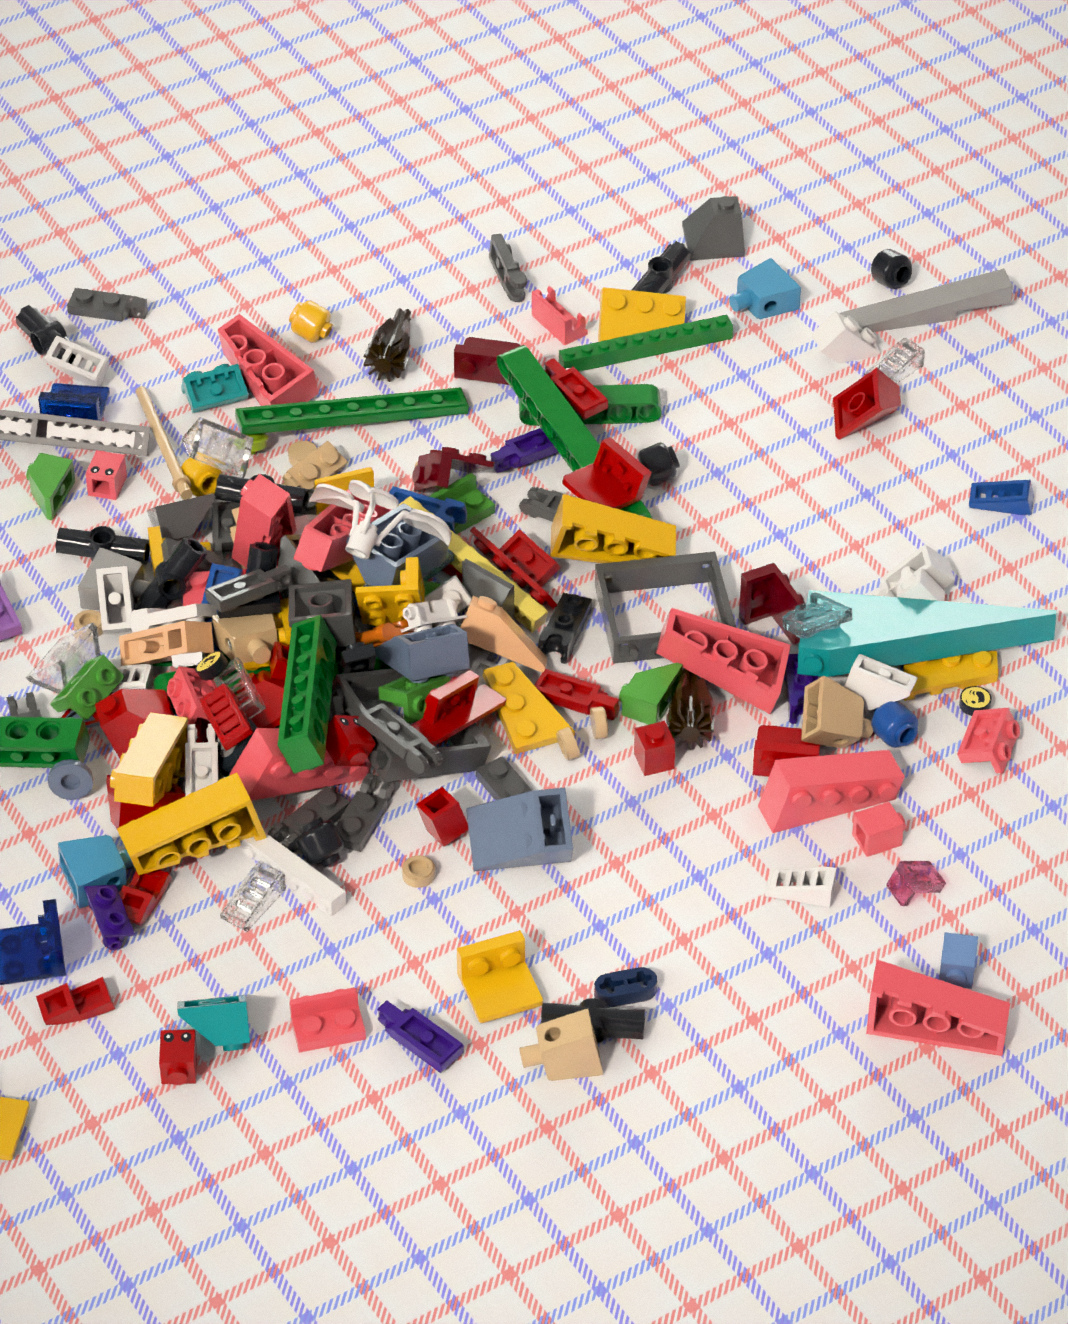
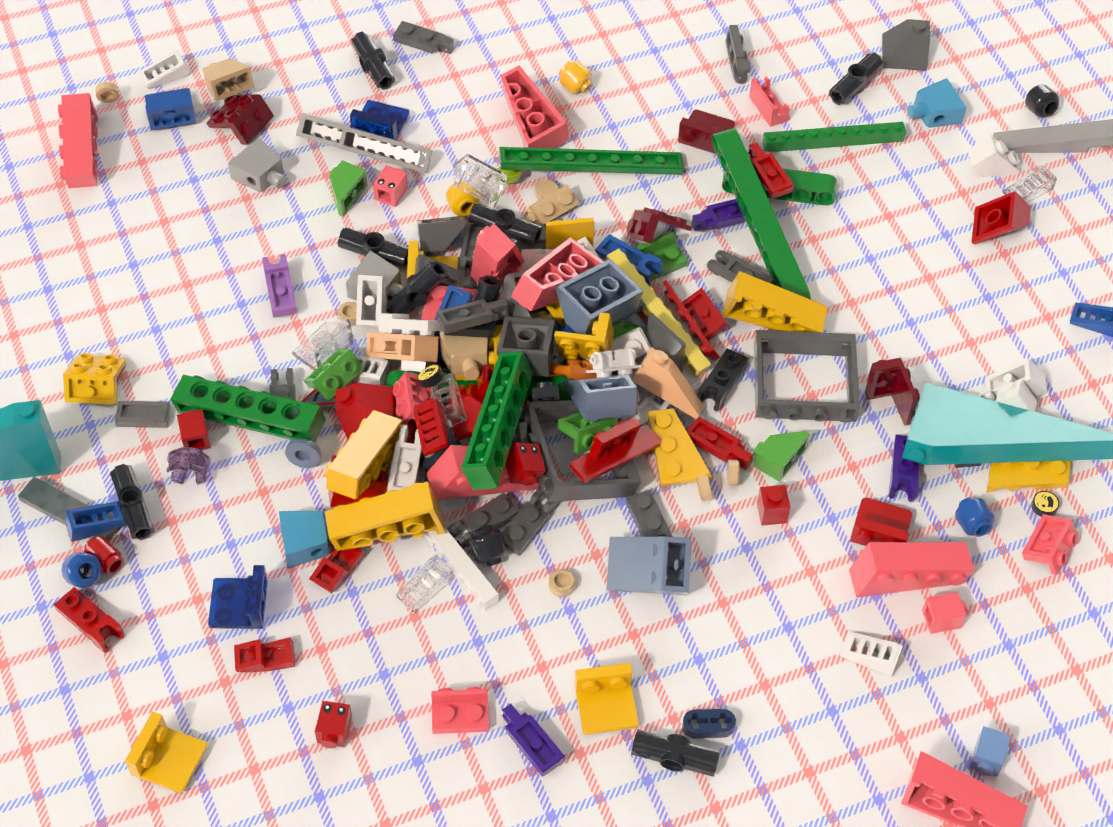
camera: 10 degrees right, 10 degrees up
white slope [44,336,109,389] -> none
dark purple hinge [84,885,135,950] -> none
tan bar [135,386,192,500] -> none
teal slope [177,995,250,1051] -> none
teal bracket [181,364,249,413] -> none
white plant [309,480,451,559] -> none
dark grey hinge [357,703,443,775] -> none
dark brown piece [363,308,411,382] -> none
red brick [416,787,469,847] -> none
tan torso [519,1009,603,1081] -> none
red bracket [562,437,652,509] -> none
yellow wing [598,287,686,342] -> none
black head [638,442,680,486] -> none
coral wedge [656,608,791,714] -> none
dark brown piece [666,668,714,750] -> none
clear light blue wing [782,592,853,638] -> none
tan torso [801,676,873,748] -> none
white slope [845,654,918,710] -> none
clear pink bracket [886,861,946,906] -> none

